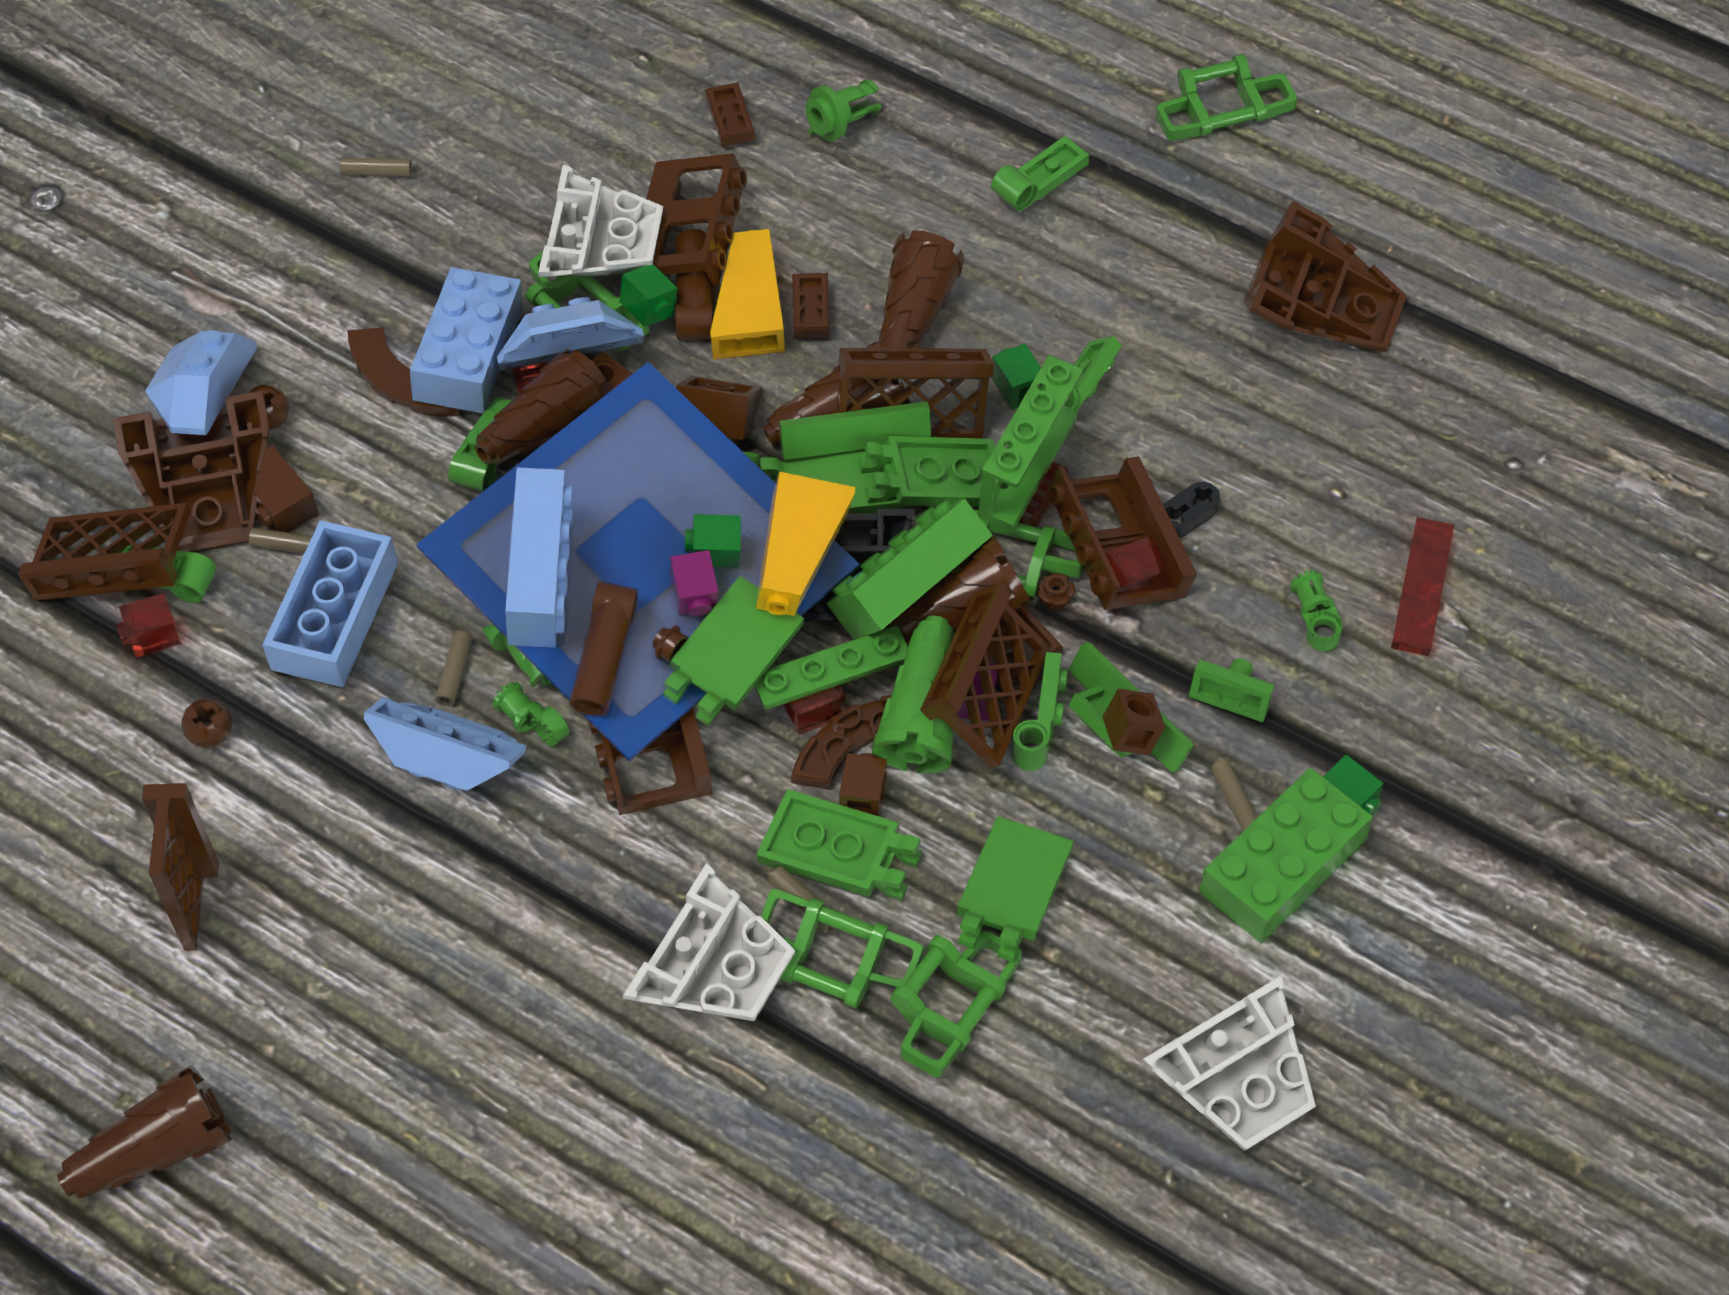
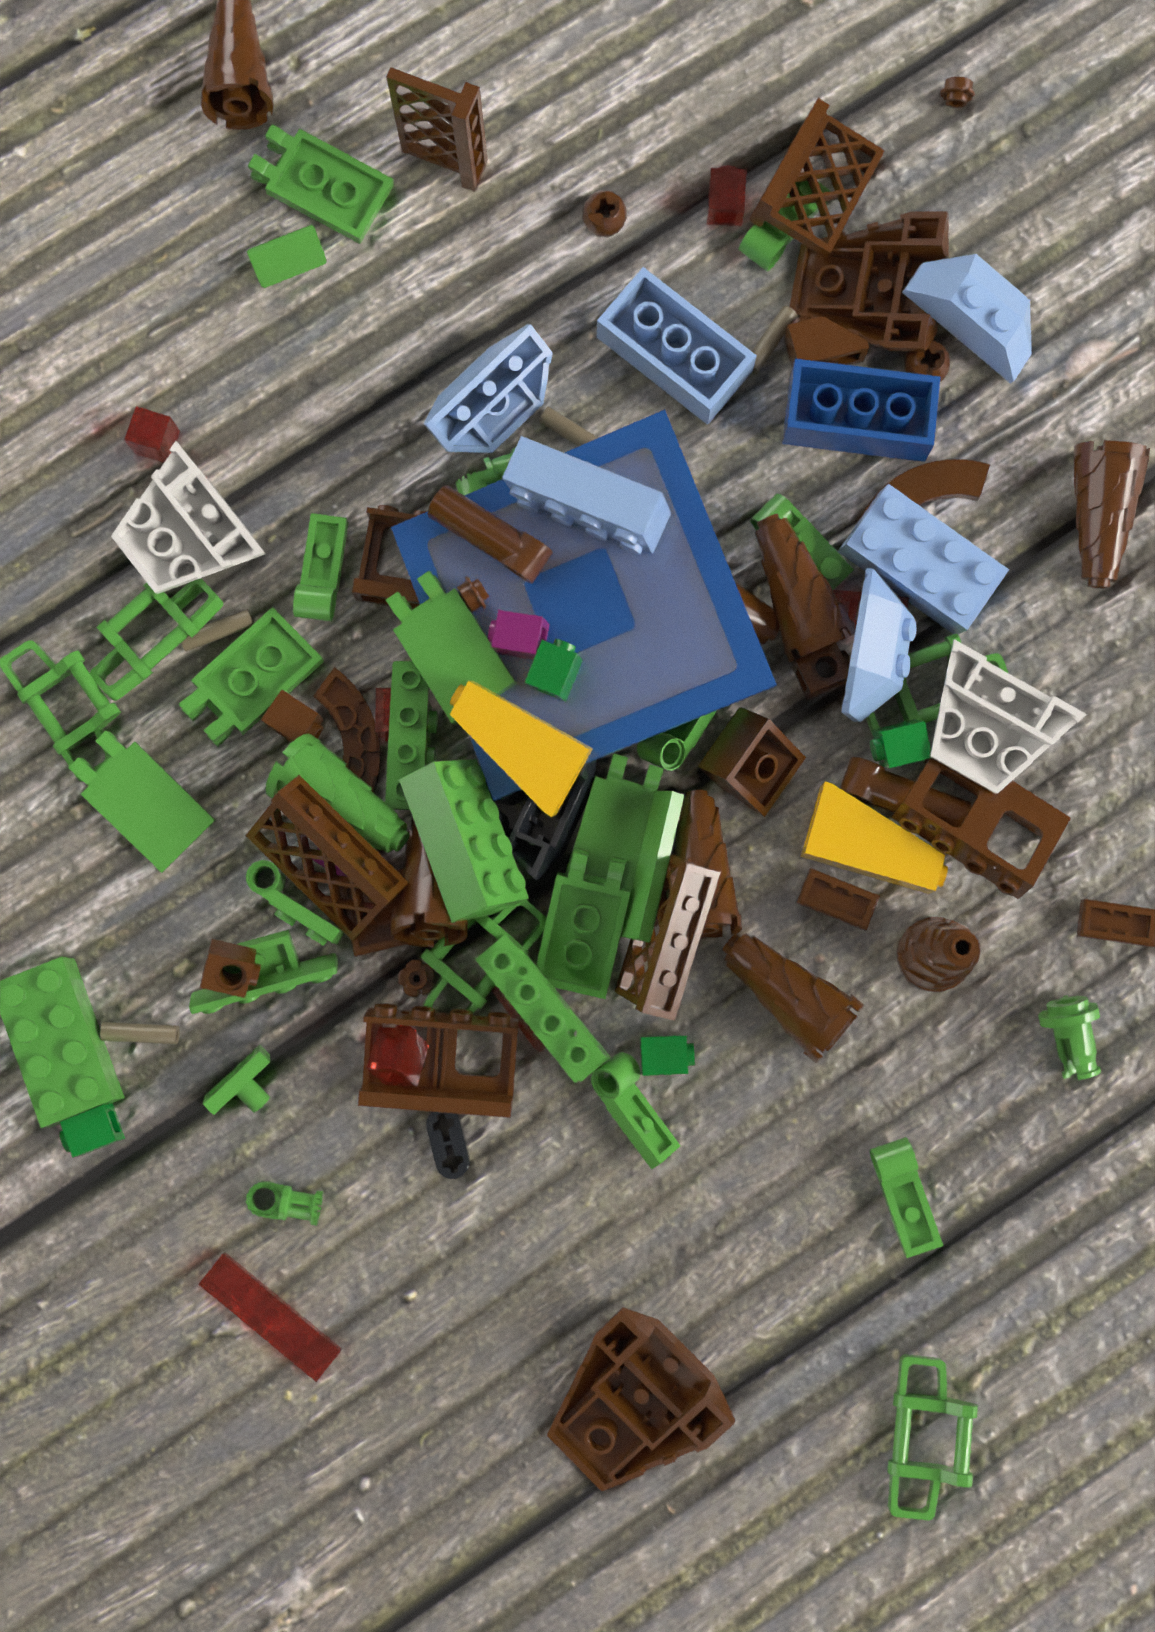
camera: 115 degrees right, 25 degrees up
none -> clear red brick [124,406,180,463]
none -> bright green slope [246,225,327,288]
none -> bright green tile [248,124,394,244]
none -> bright green plate [293,513,349,621]
none -> blue brick [782,359,941,462]
none -> reddish brown cone [897,917,980,992]
none -> reddish brown cone [1073,440,1150,589]

